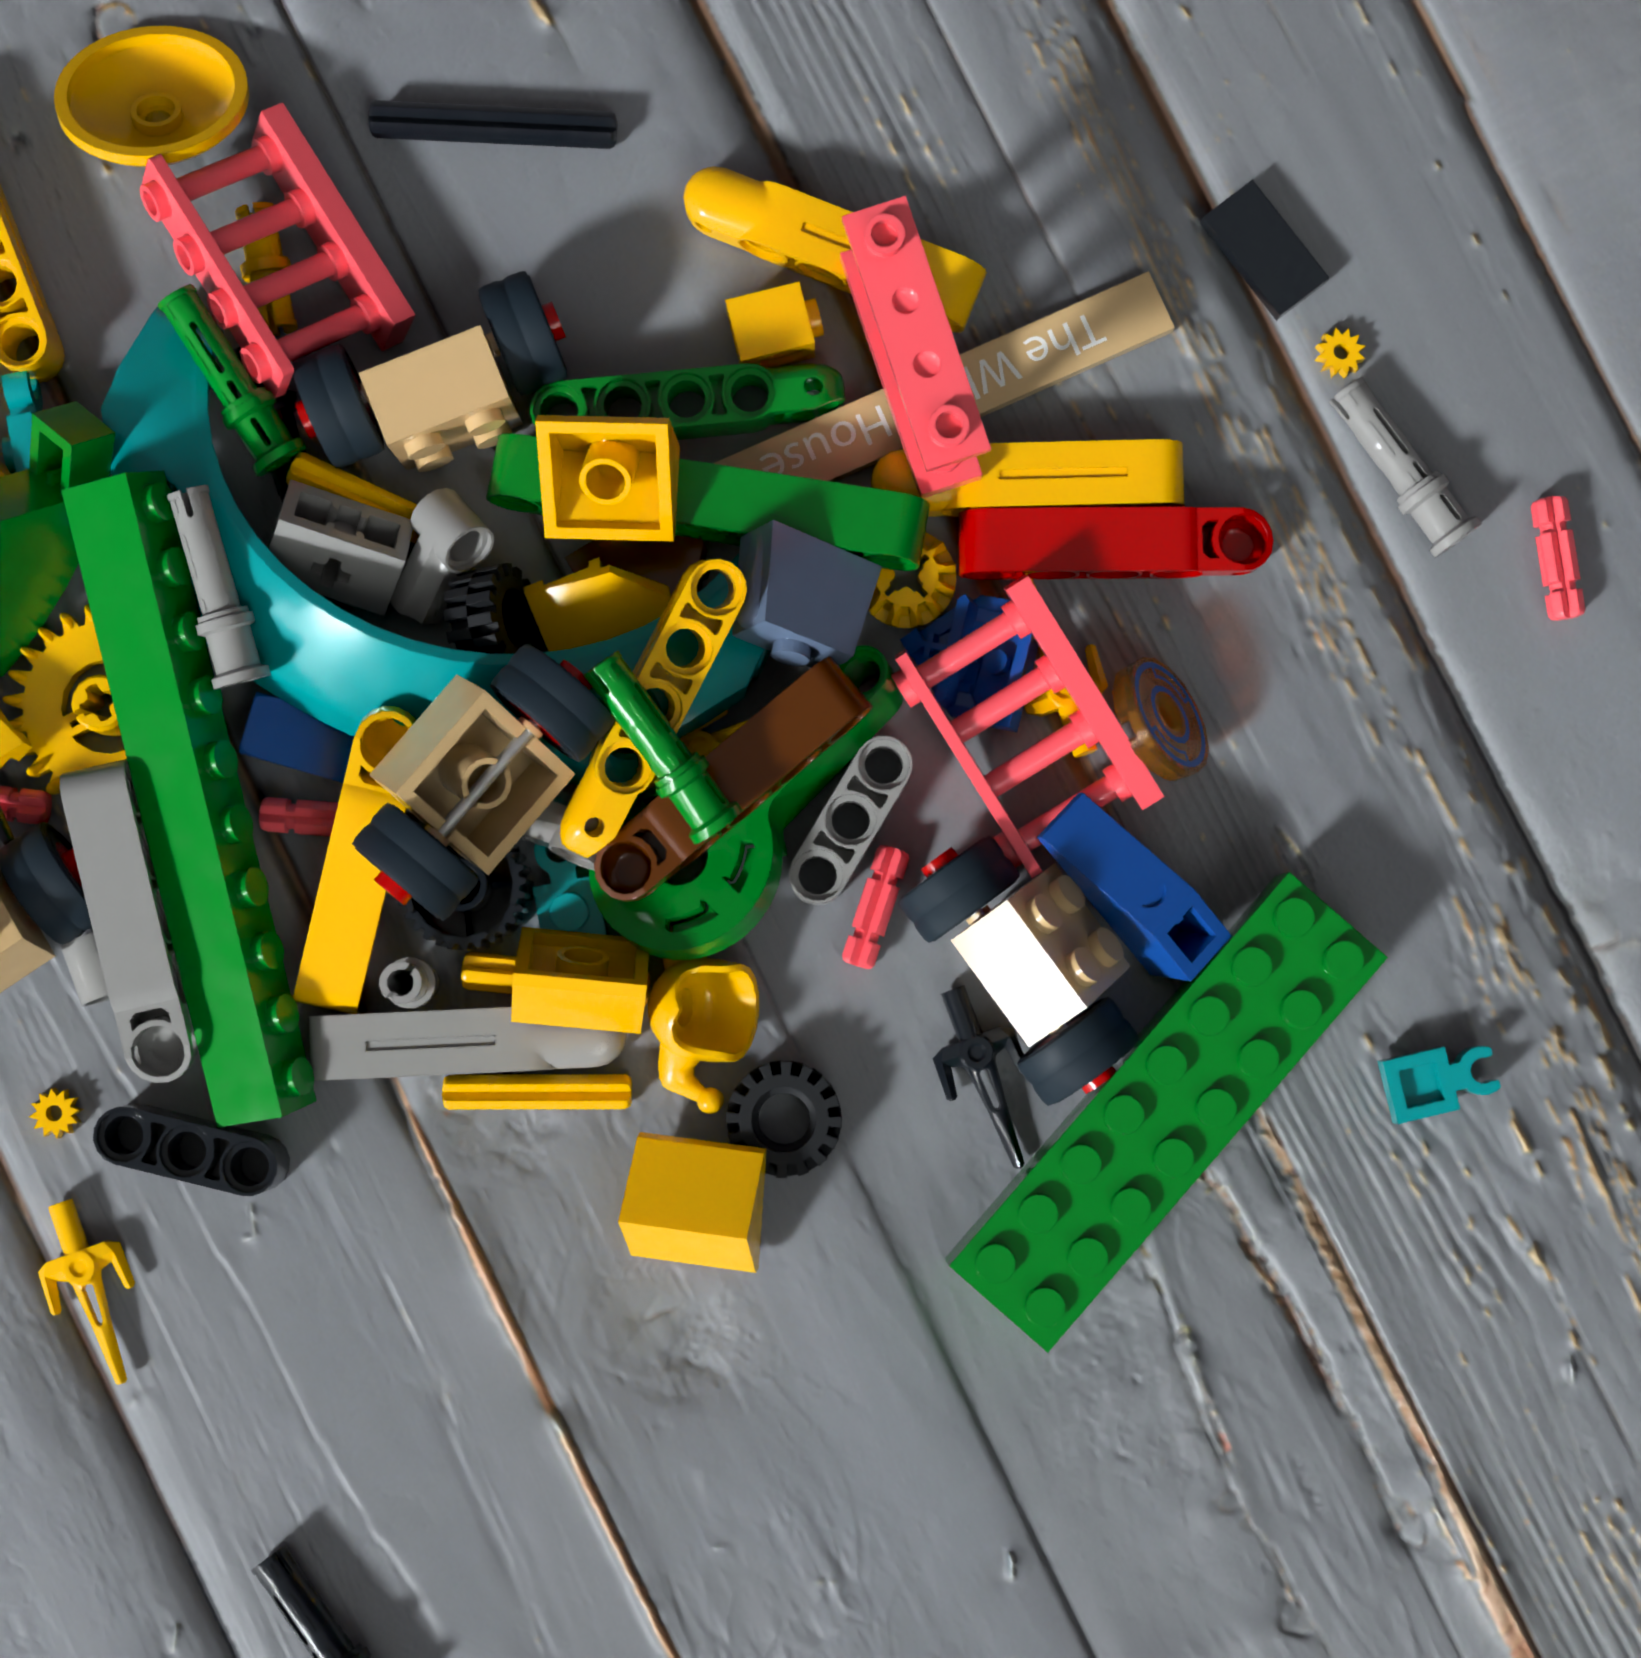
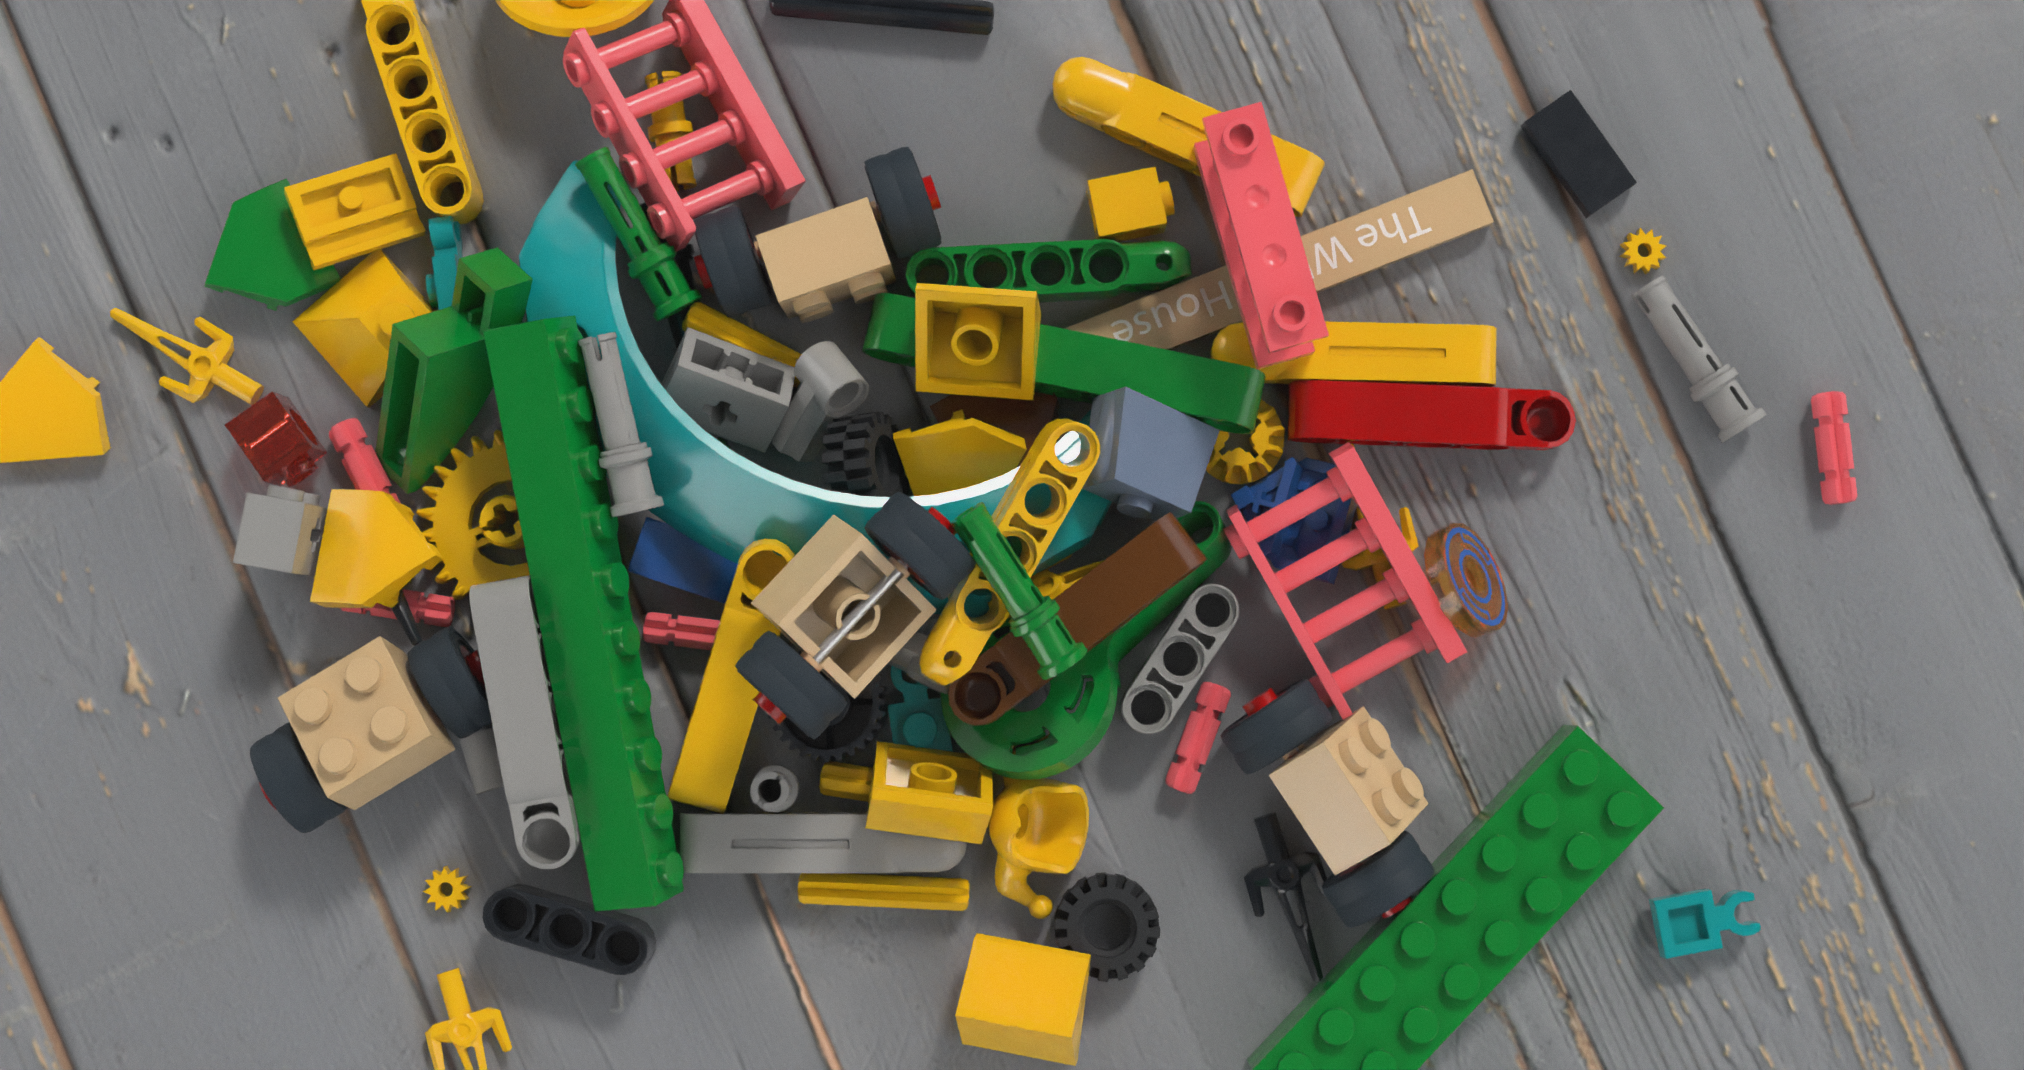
camera: 10 degrees right, 0 degrees up
blue slope [1037,793,1232,981] -> none

